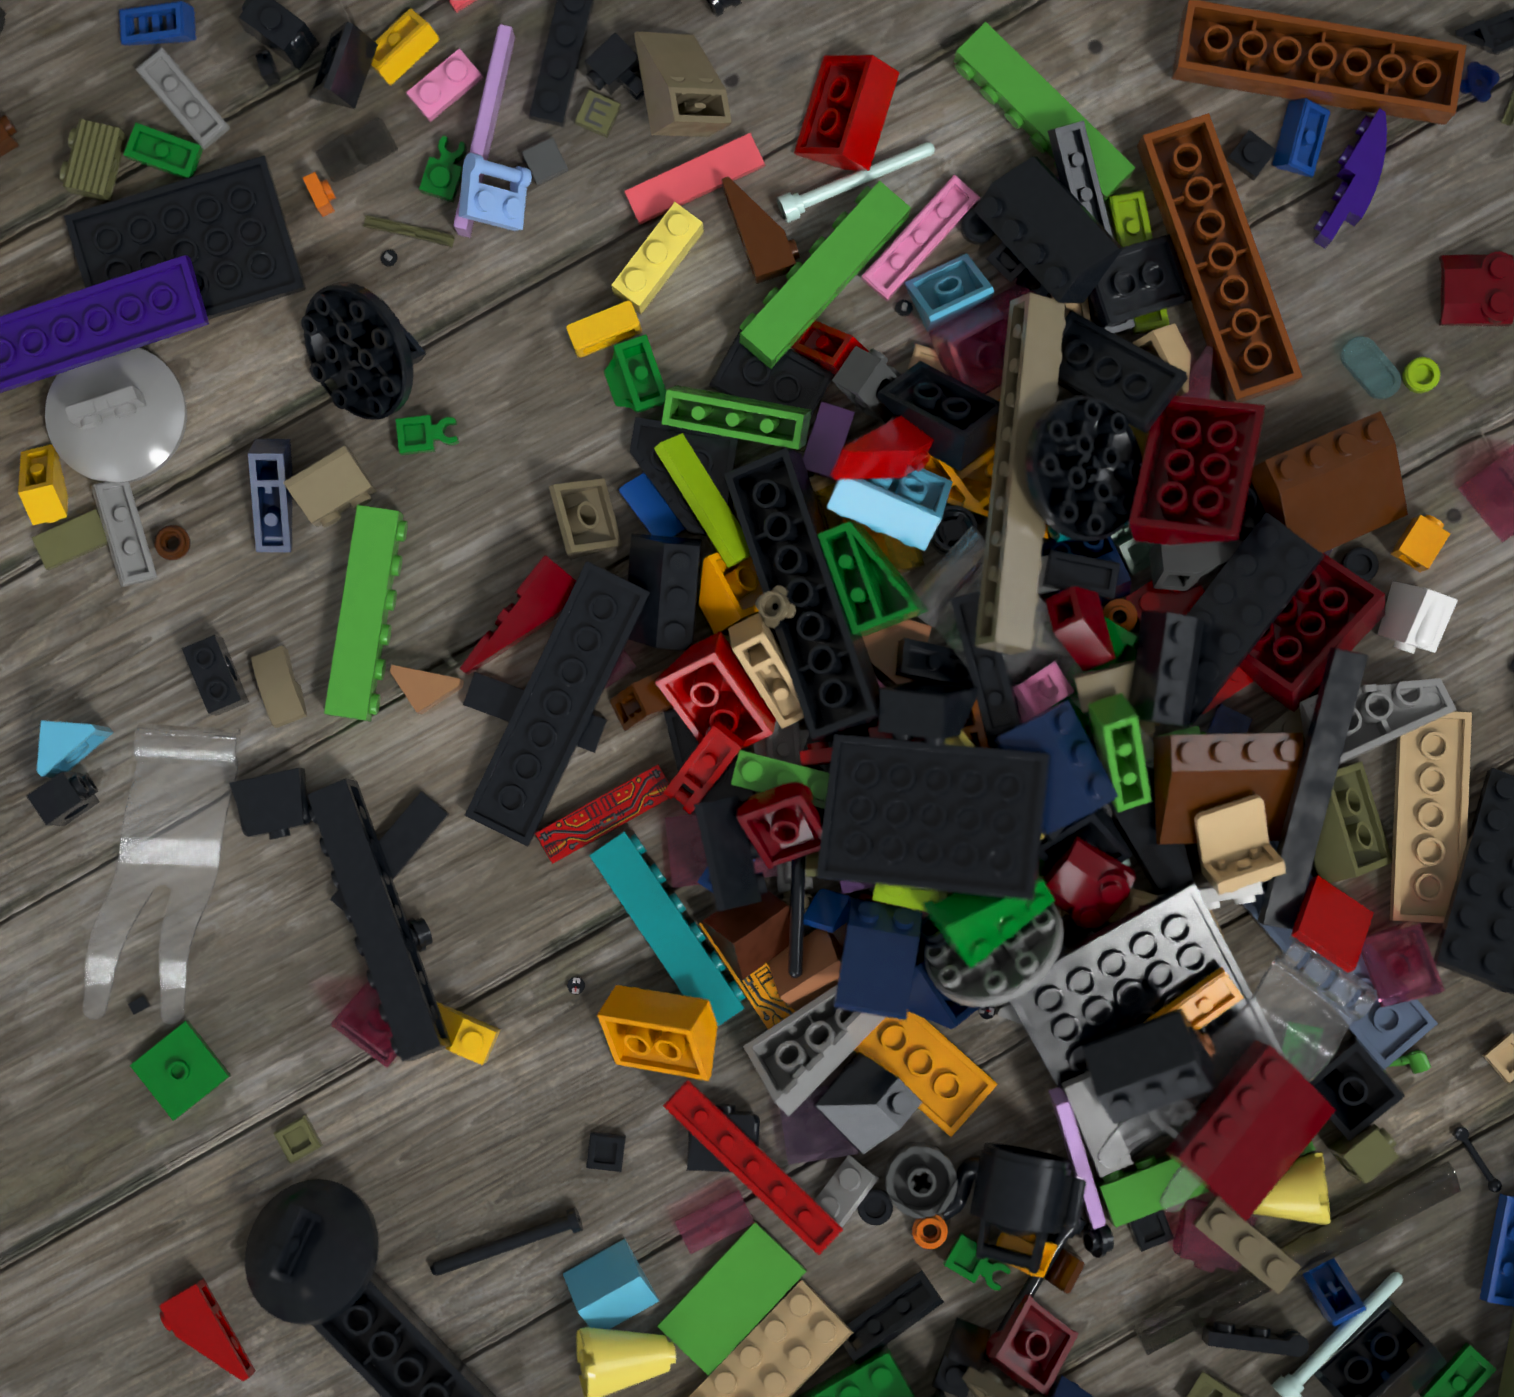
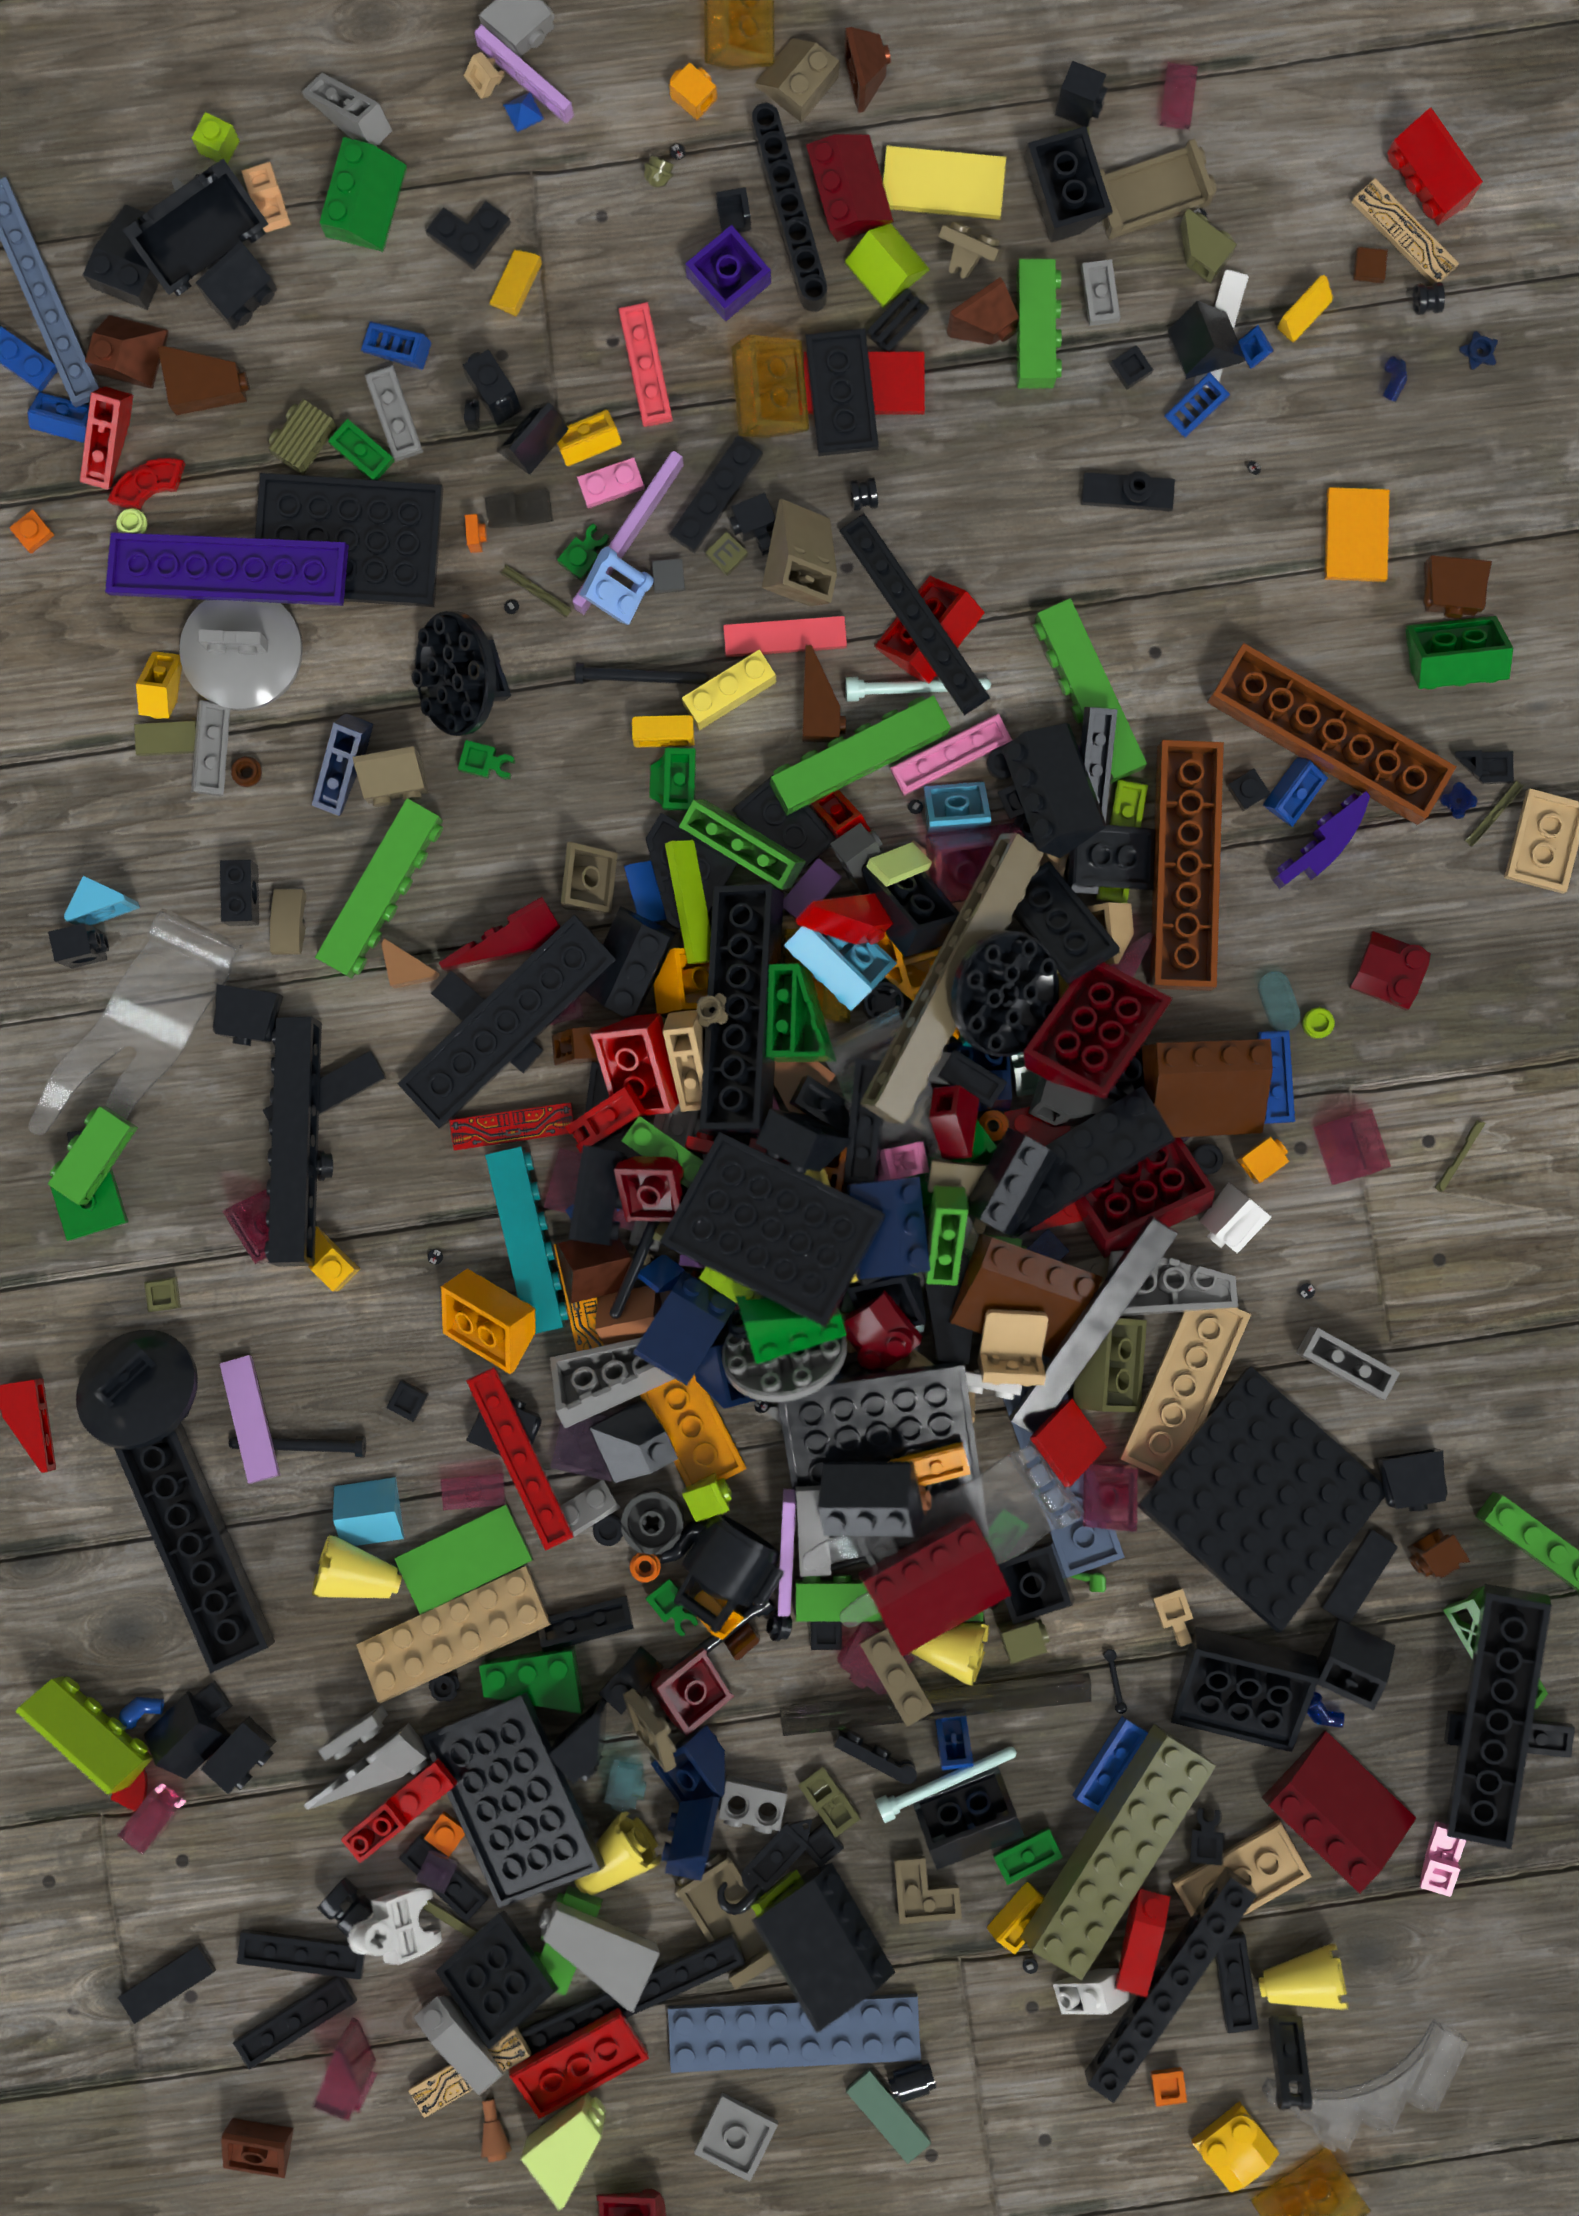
camera: 20 degrees right, 0 degrees up
none -> bright green brick [48,1106,138,1205]
none -> lavender tile [220,1355,280,1484]
none -> black bar [575,662,710,685]
none -> lime slope [682,1473,732,1522]
none -> black tile [839,514,990,716]
none -> yellowish green tile [866,842,932,887]
none -> blue tile [1257,1030,1295,1124]

